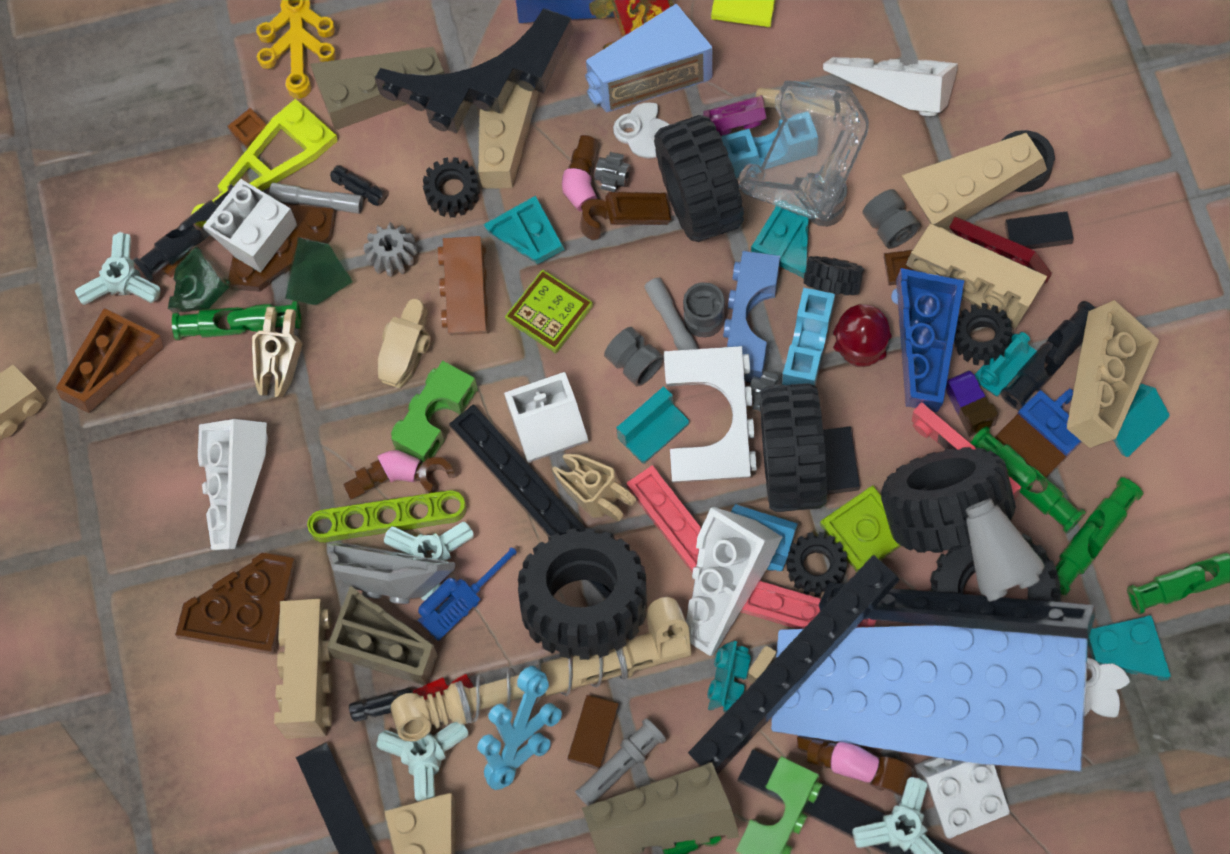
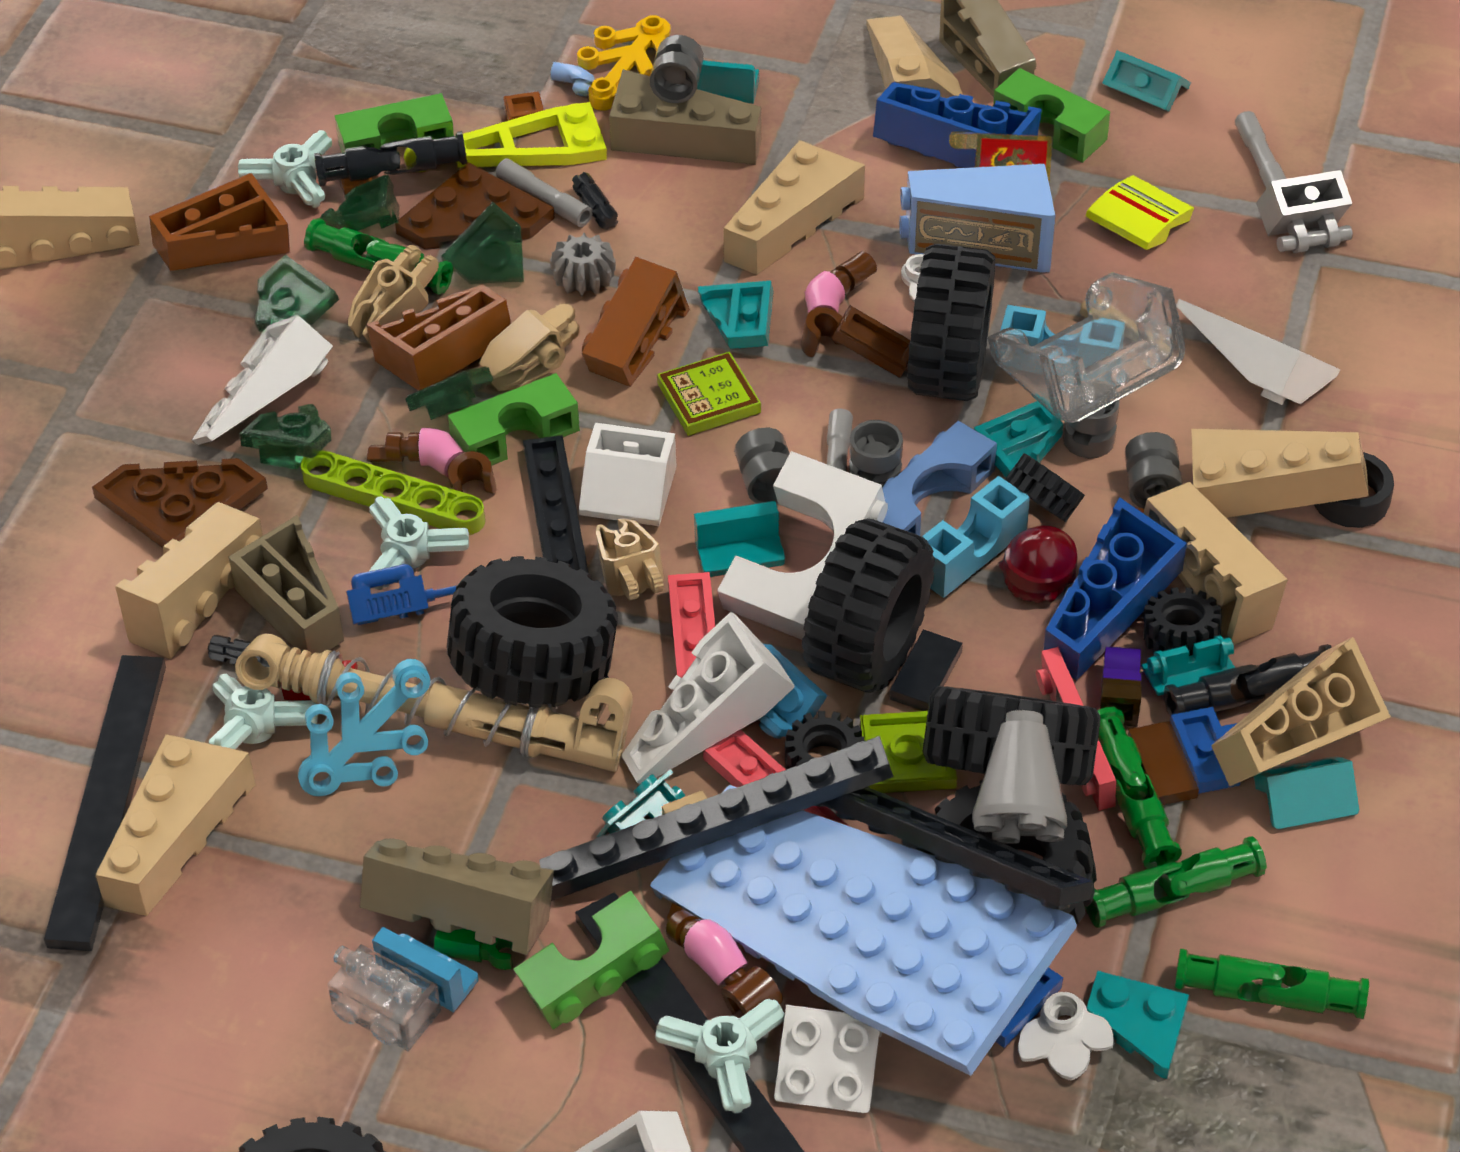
camera: 25 degrees right, 20 degrees down
white slope [203,179,297,273] -> none
light grey wedge [326,543,455,604] -> none
black arch [375,8,573,134] -> none
black tyre [423,157,480,218] -> none
reddish brown tile [567,695,619,770] -> none
light grey pin [575,718,666,806] -> none
dark grey gear [595,152,631,192] -> none
magenta plate [703,95,767,136] -> none
dark red wing [949,217,1052,284] -> none
black tile [1005,211,1074,249] -> none
none -> clear green plate [240,404,332,469]
none -> clear green plate [255,255,339,332]
none -> bright green arch [334,93,454,153]
none -> dark orange wedge [366,284,511,393]
none -> clear green plate [405,366,494,420]
none -> light blue arm [551,62,595,97]
none -> dark grey wheel [650,35,704,103]
none -> teal panel [697,60,759,104]

